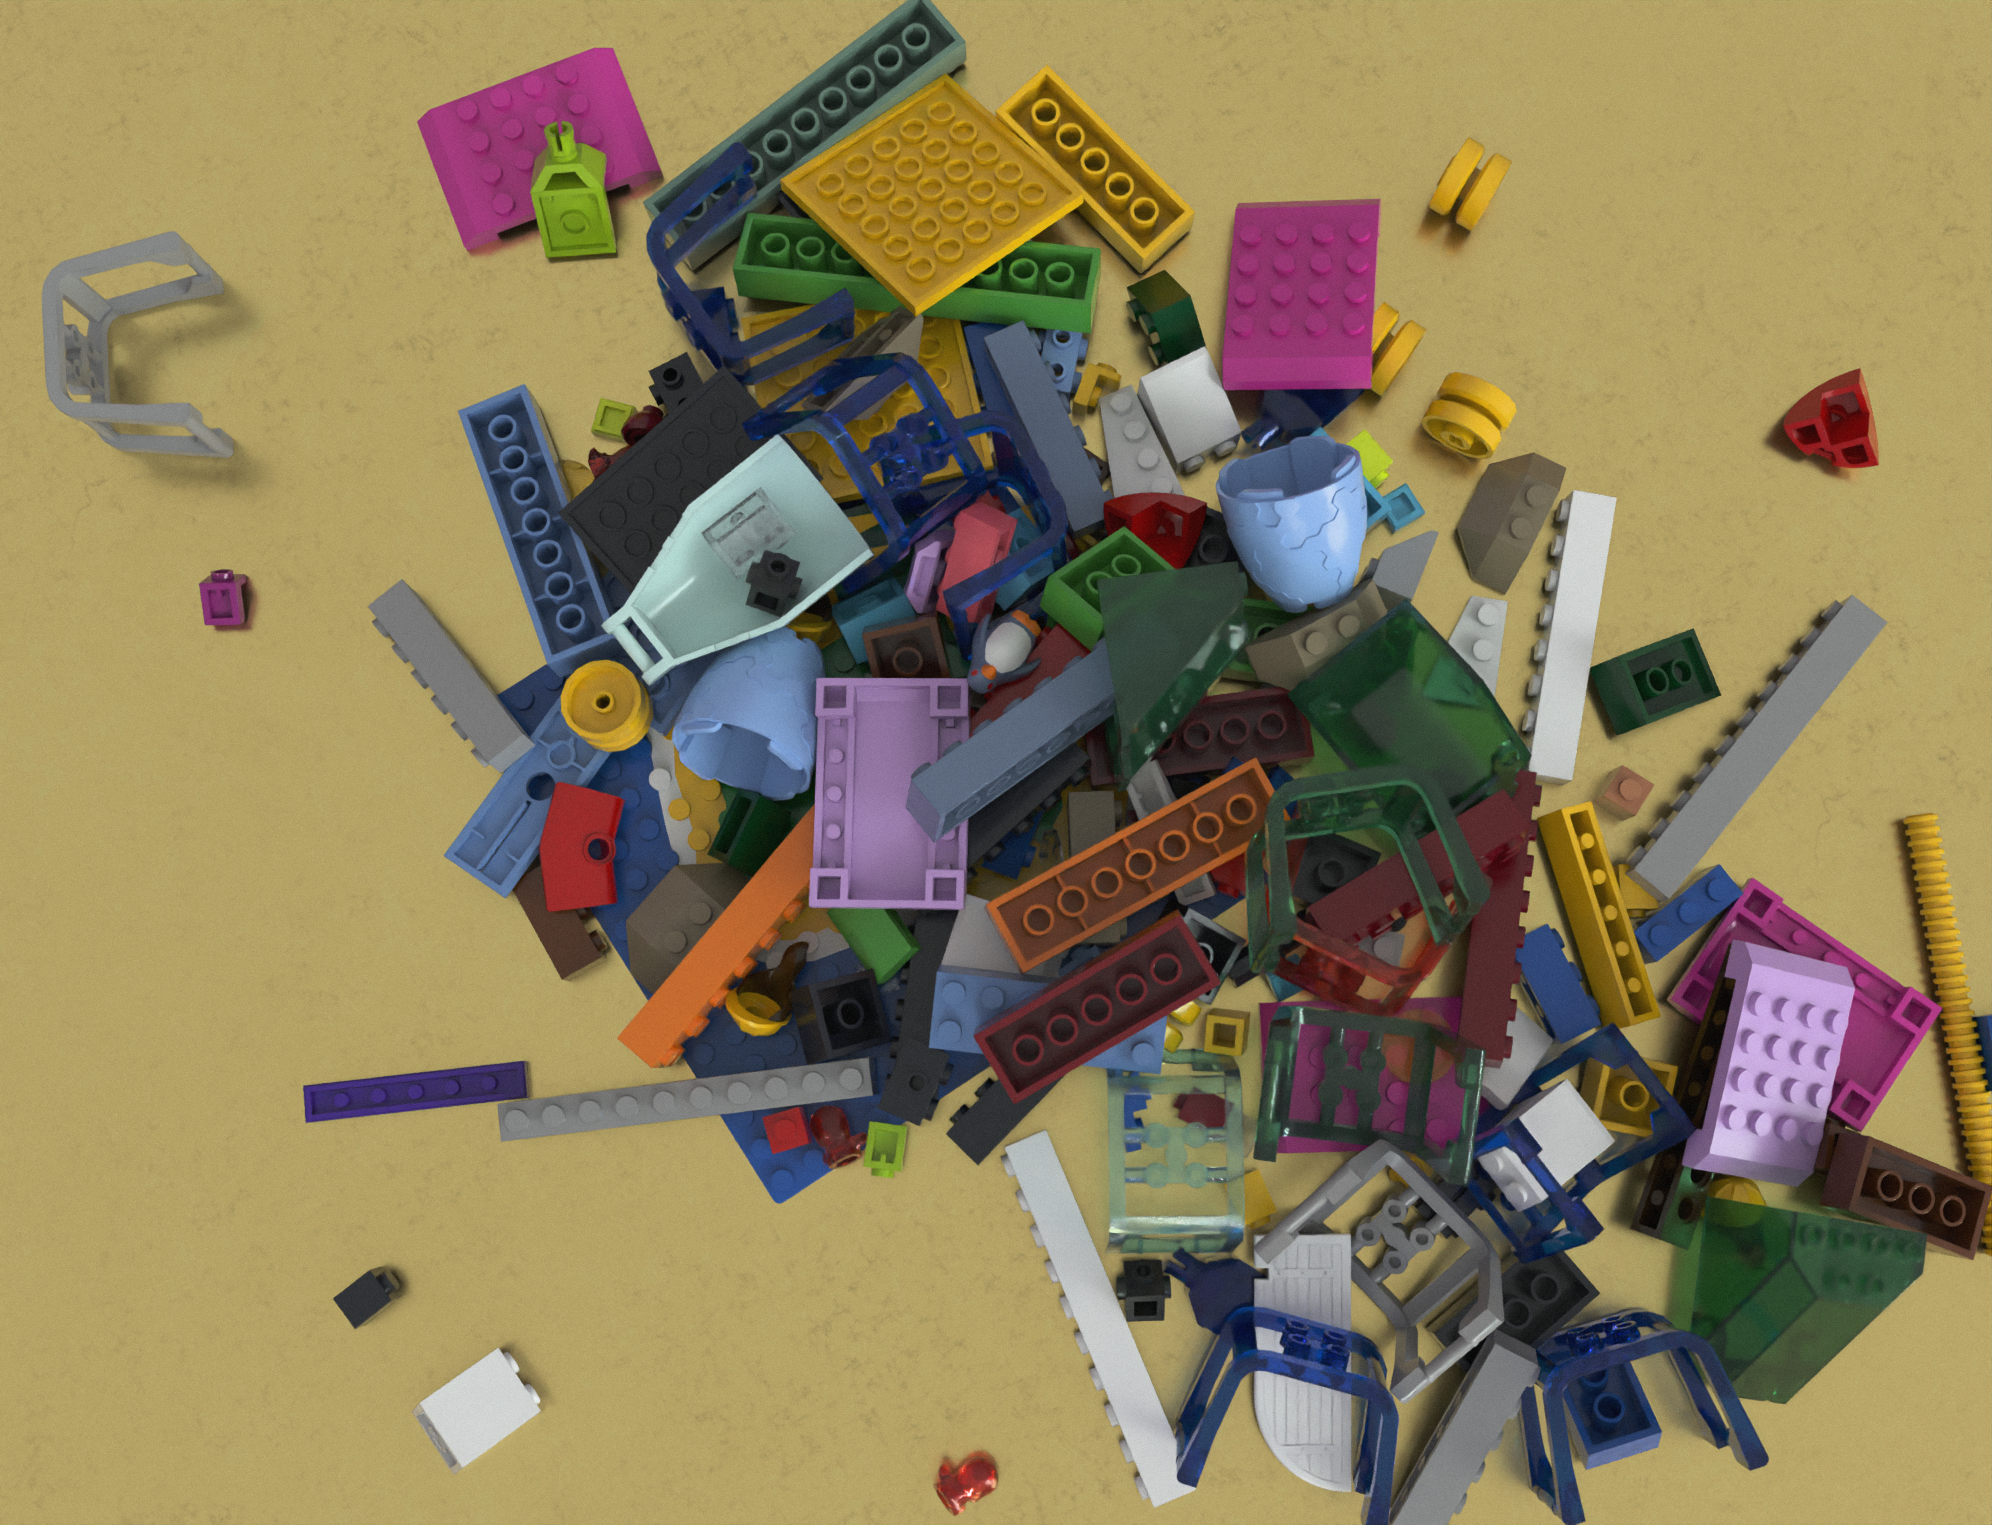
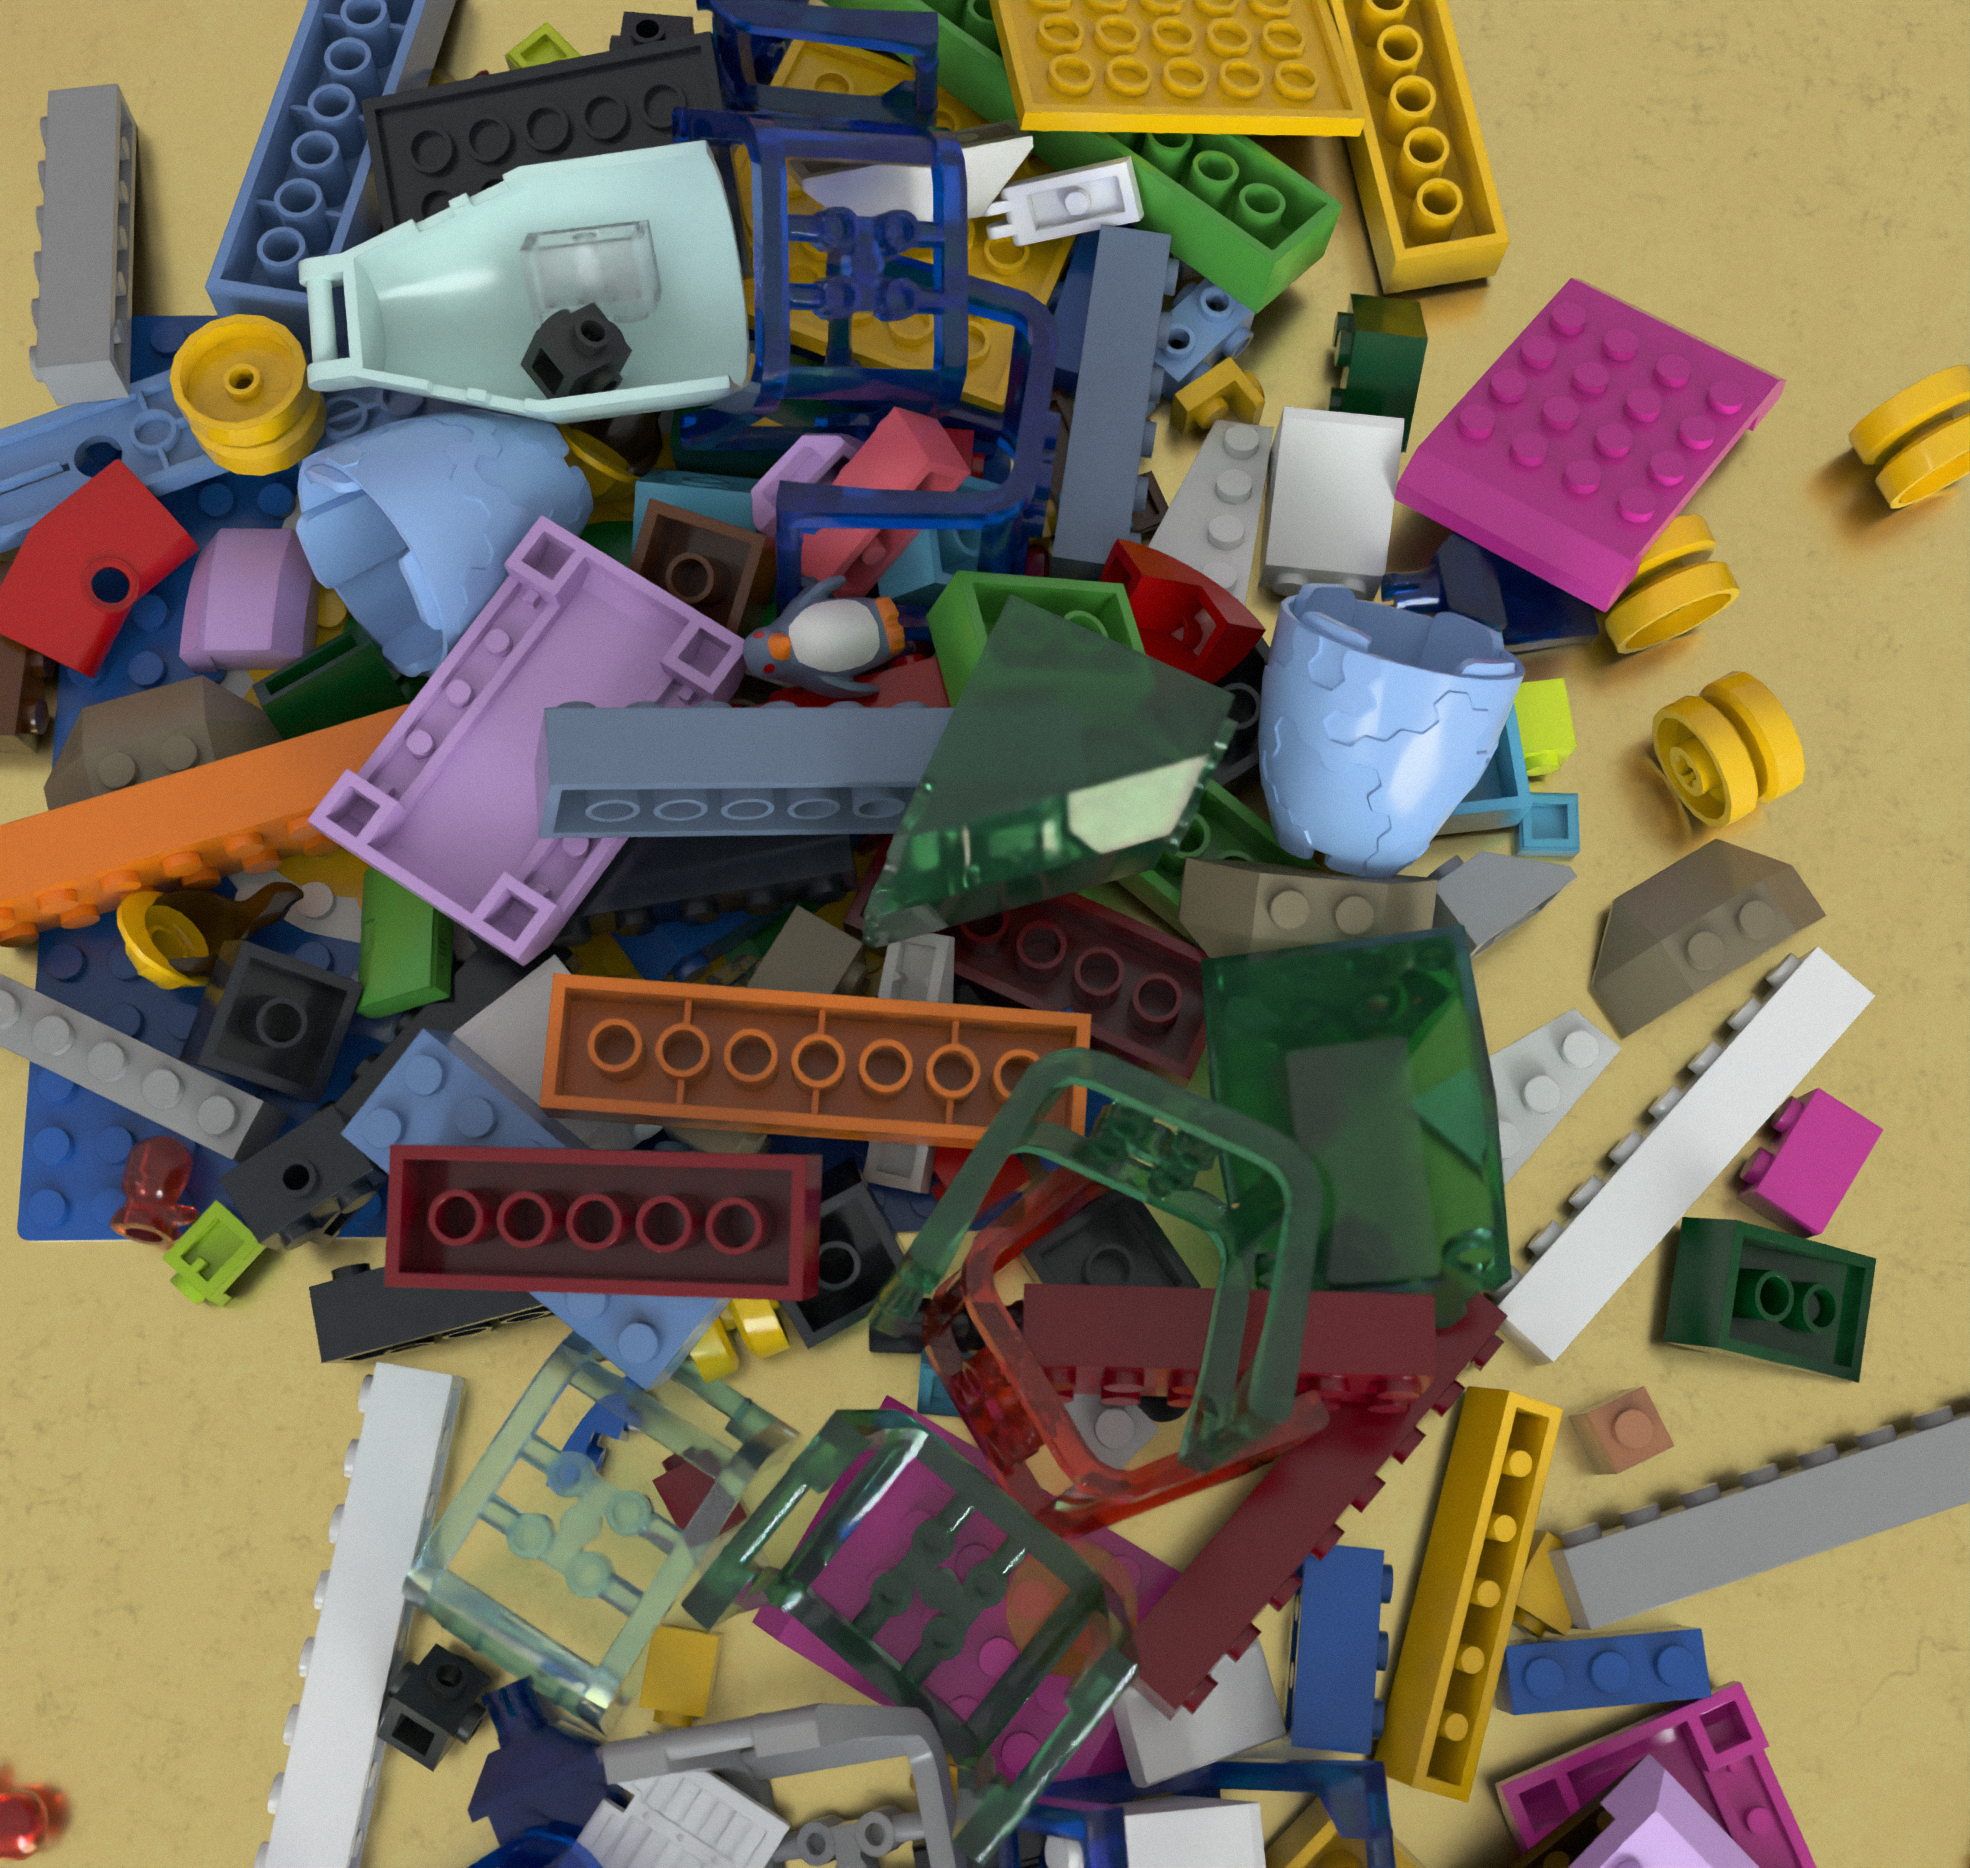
camera: 25 degrees right, 5 degrees down
red brick [762,1106,813,1154] -> none
yellow brick [1204,1008,1251,1057] -> none
none -> lavender slope [179,528,320,672]
none -> white hinge [982,156,1144,246]
none -> dark pink brick [1736,1088,1884,1239]

